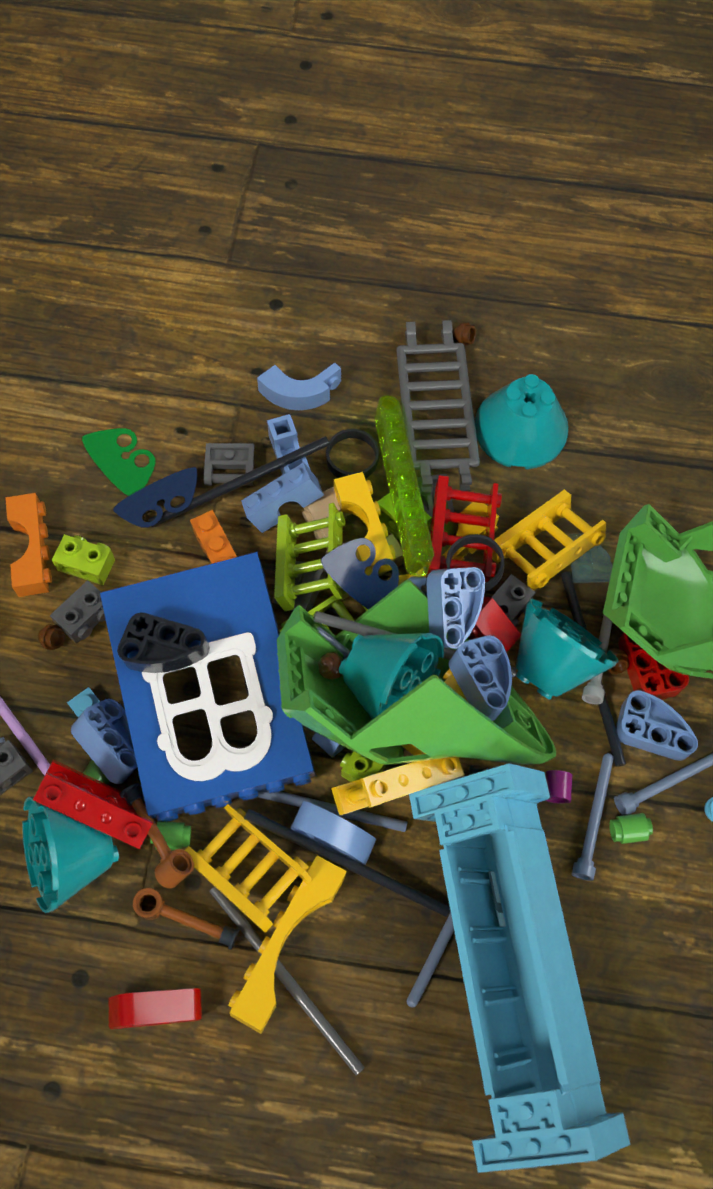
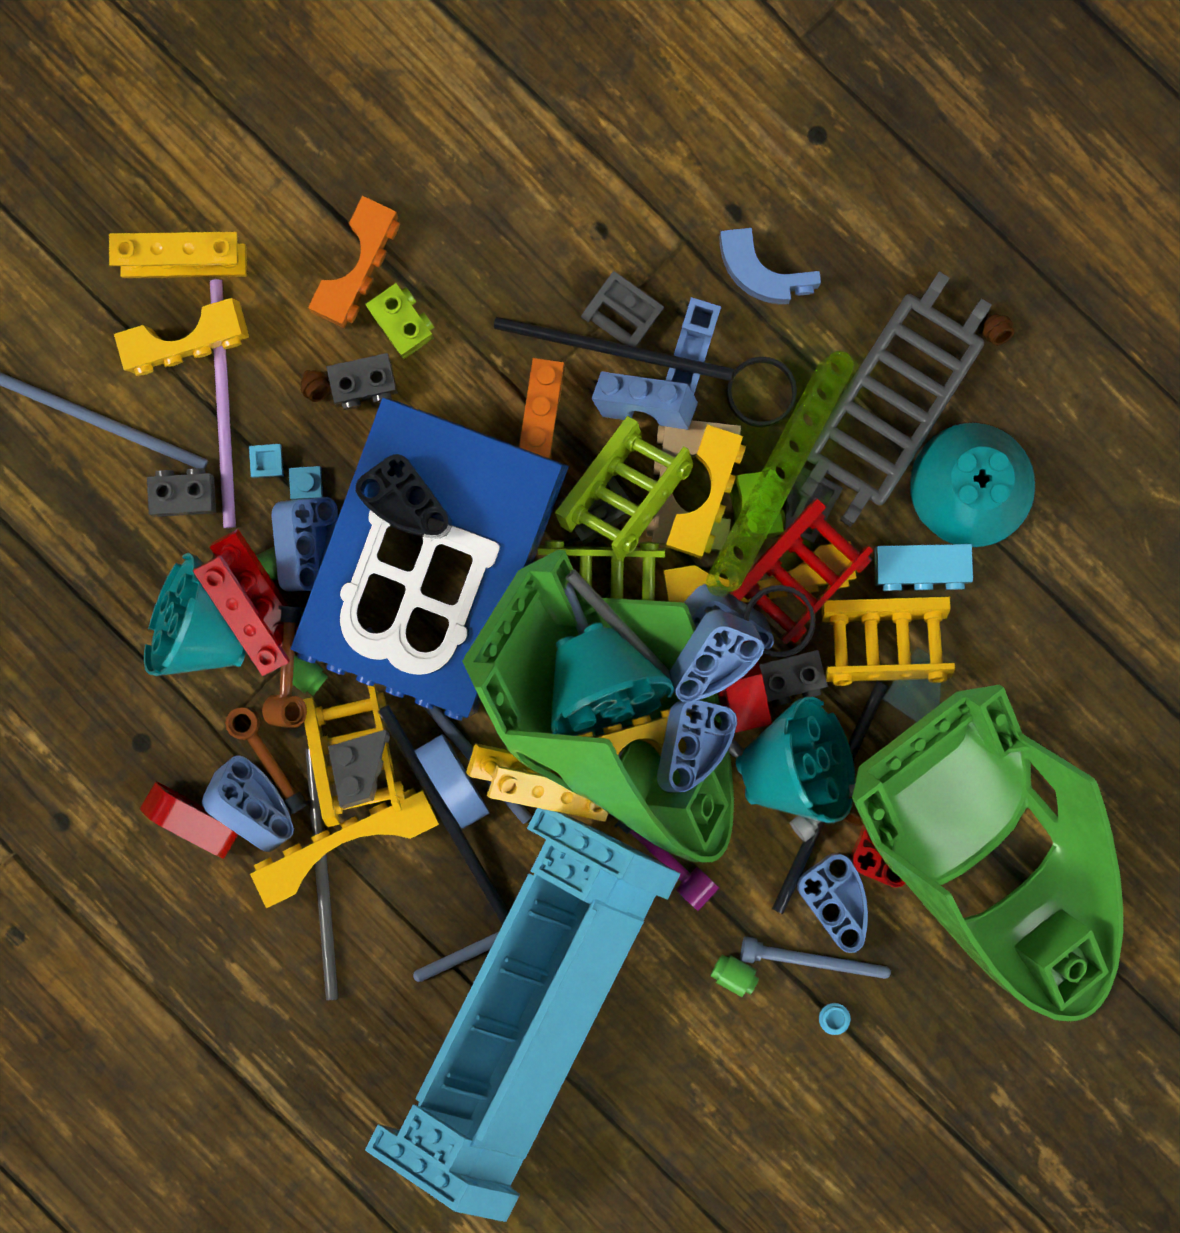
camera: 40 degrees right, 20 degrees up
green piece [82,428,156,496] -> none
dark blue piece [113,467,197,527] -> none
reddish brown plate [318,652,343,680] -> none
dark blue piece [321,538,399,610] -> none
sticker [488,871,506,926] -> none
sand blue piece [572,753,614,881] -> none
none -> medium blue beam [202,756,294,852]
none -> medium azure plate [249,444,284,478]
none -> dark grey wing [328,730,390,809]
none -> medium azure brick [874,544,973,591]

